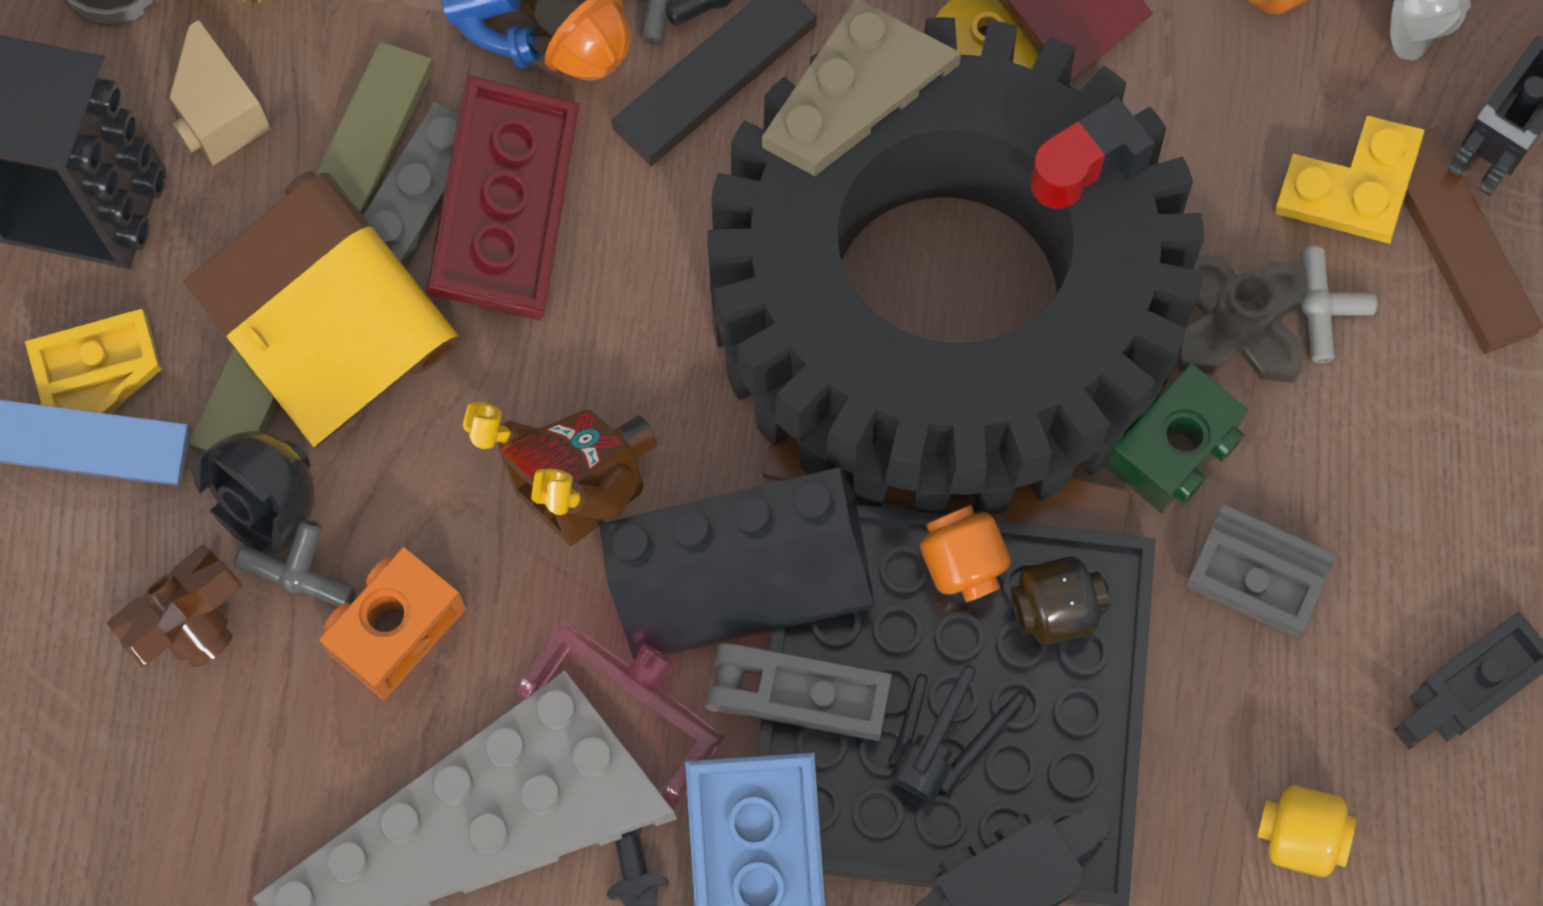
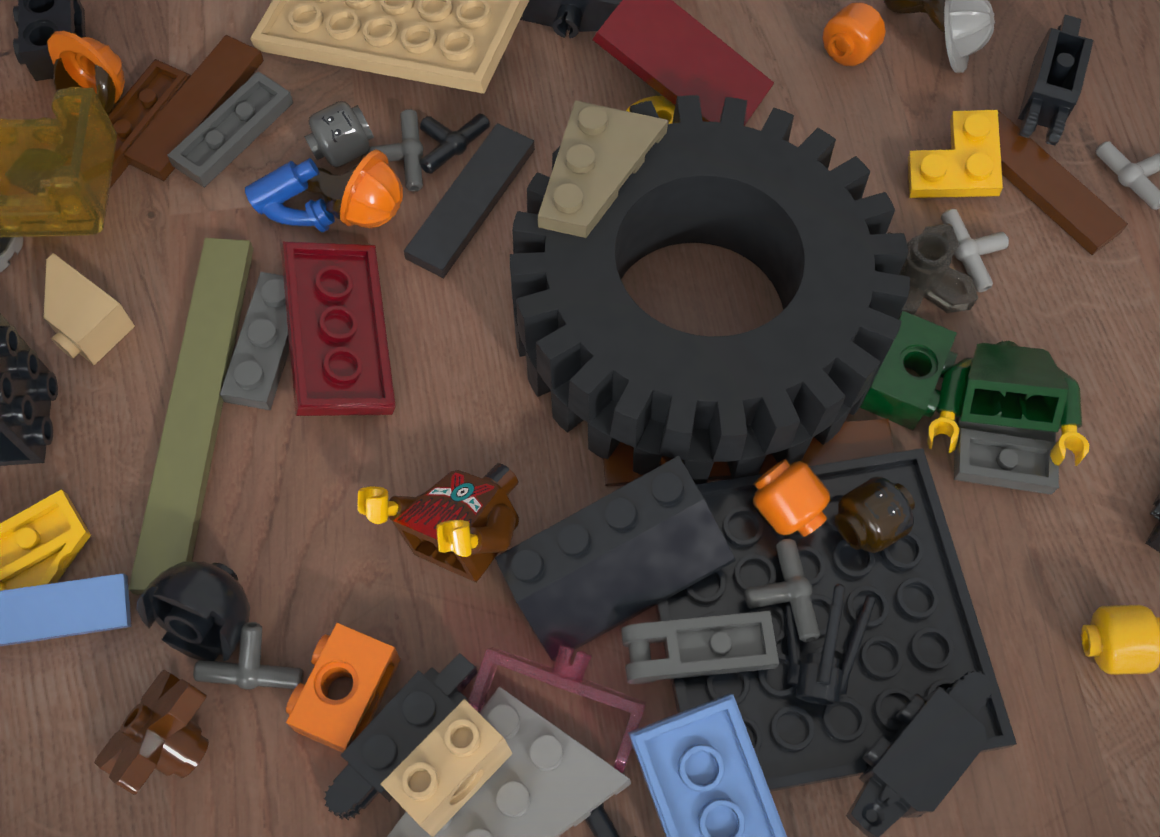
camera: 20 degrees left, 5 degrees down
yellow door [183,171,460,448] -> none
leg [1031,96,1155,209] -> none
none -> black hinge [323,653,477,820]
none -> tan brick [381,699,513,837]
none -> dark grey piece [744,539,820,642]
none -> dark green torso [927,341,1089,466]

